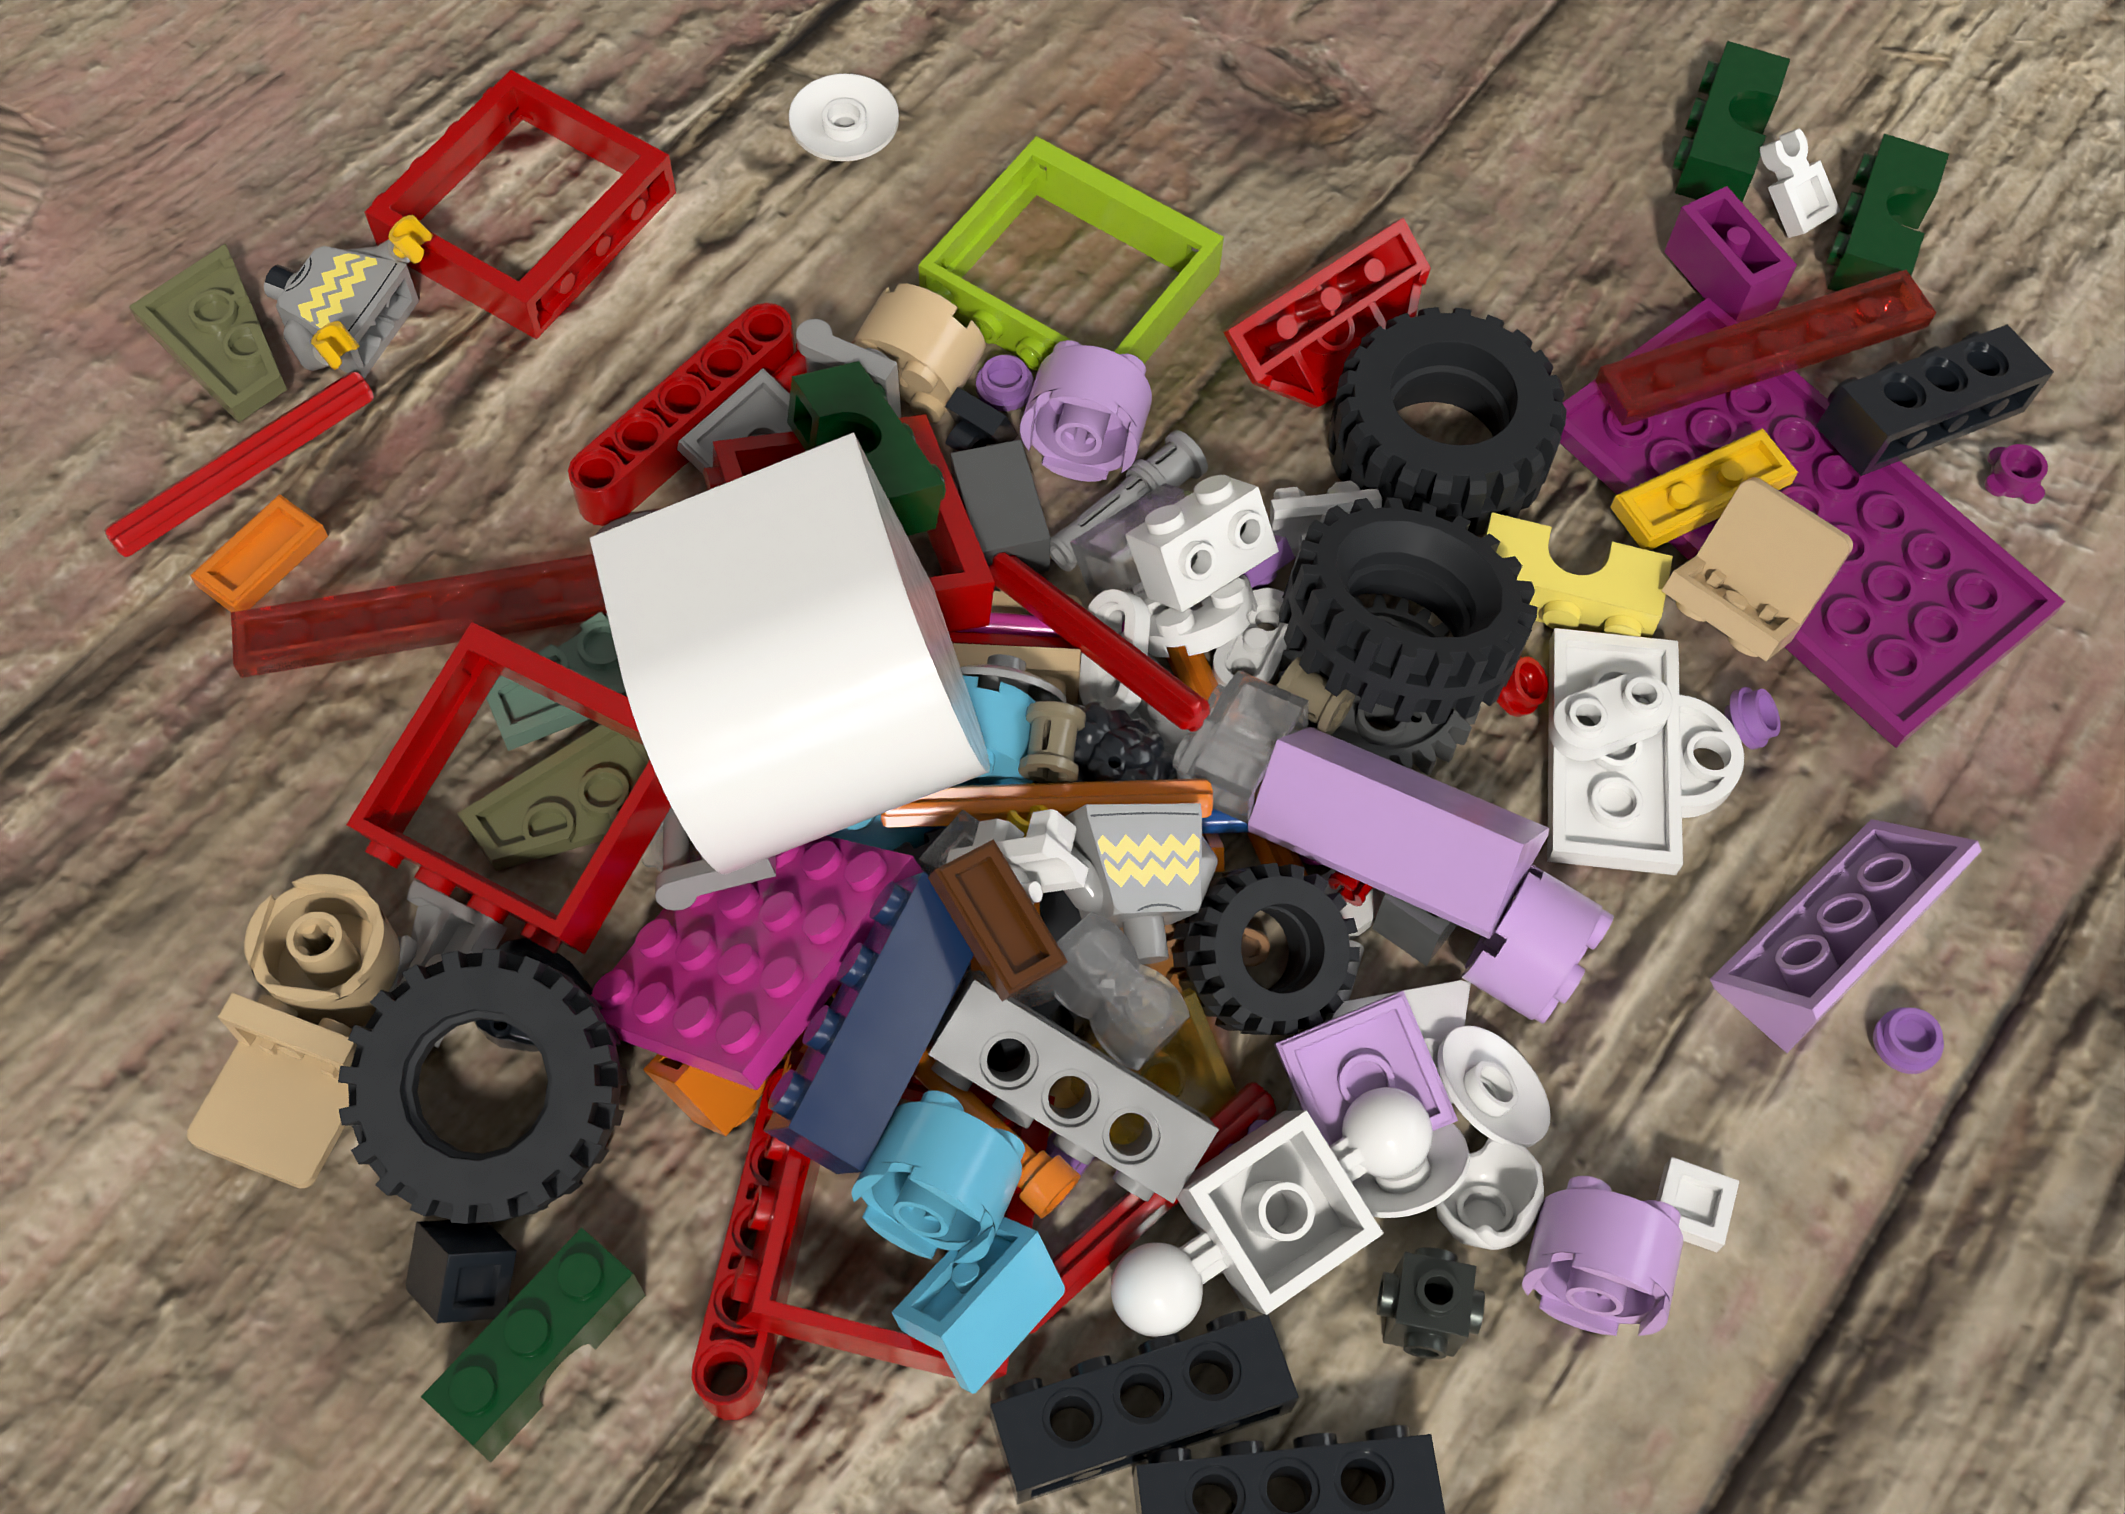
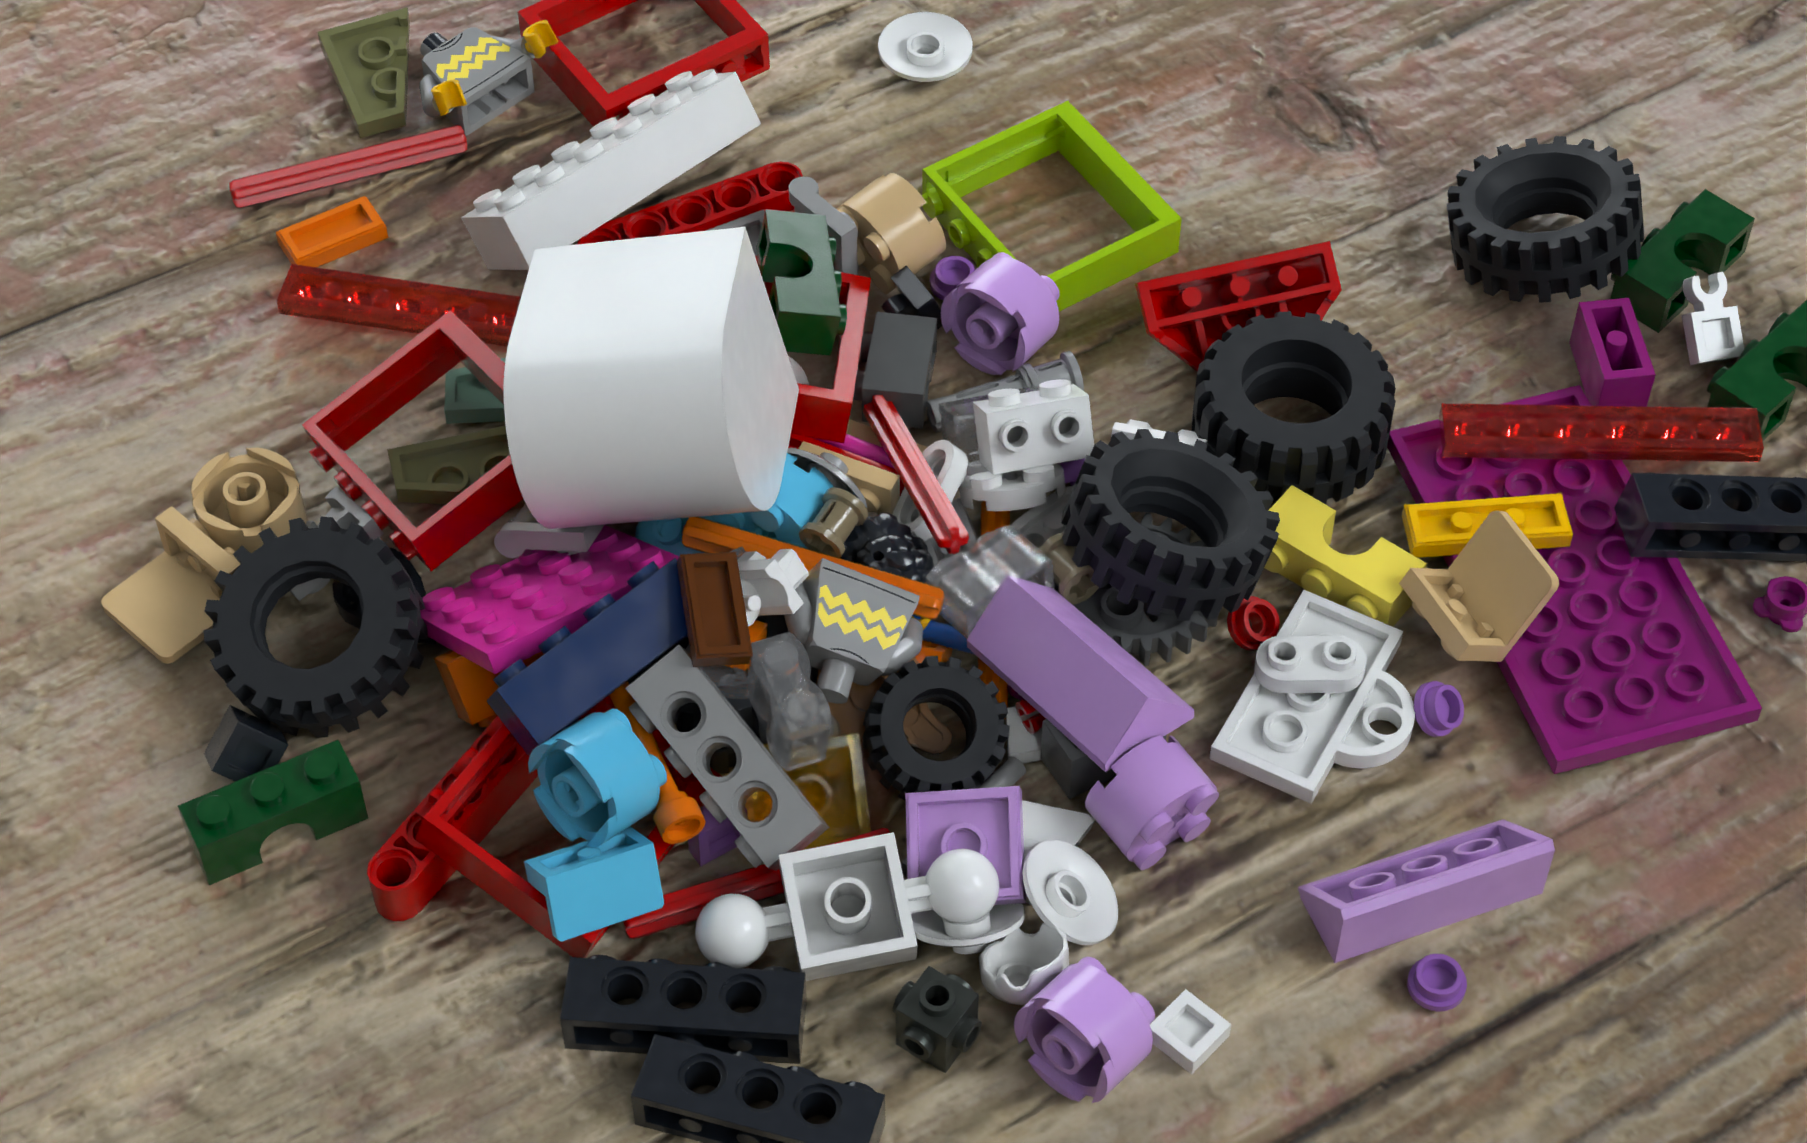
camera: 25 degrees right, 10 degrees down
none -> white brick [461,69,761,270]
none -> black tyre [1447,136,1644,303]

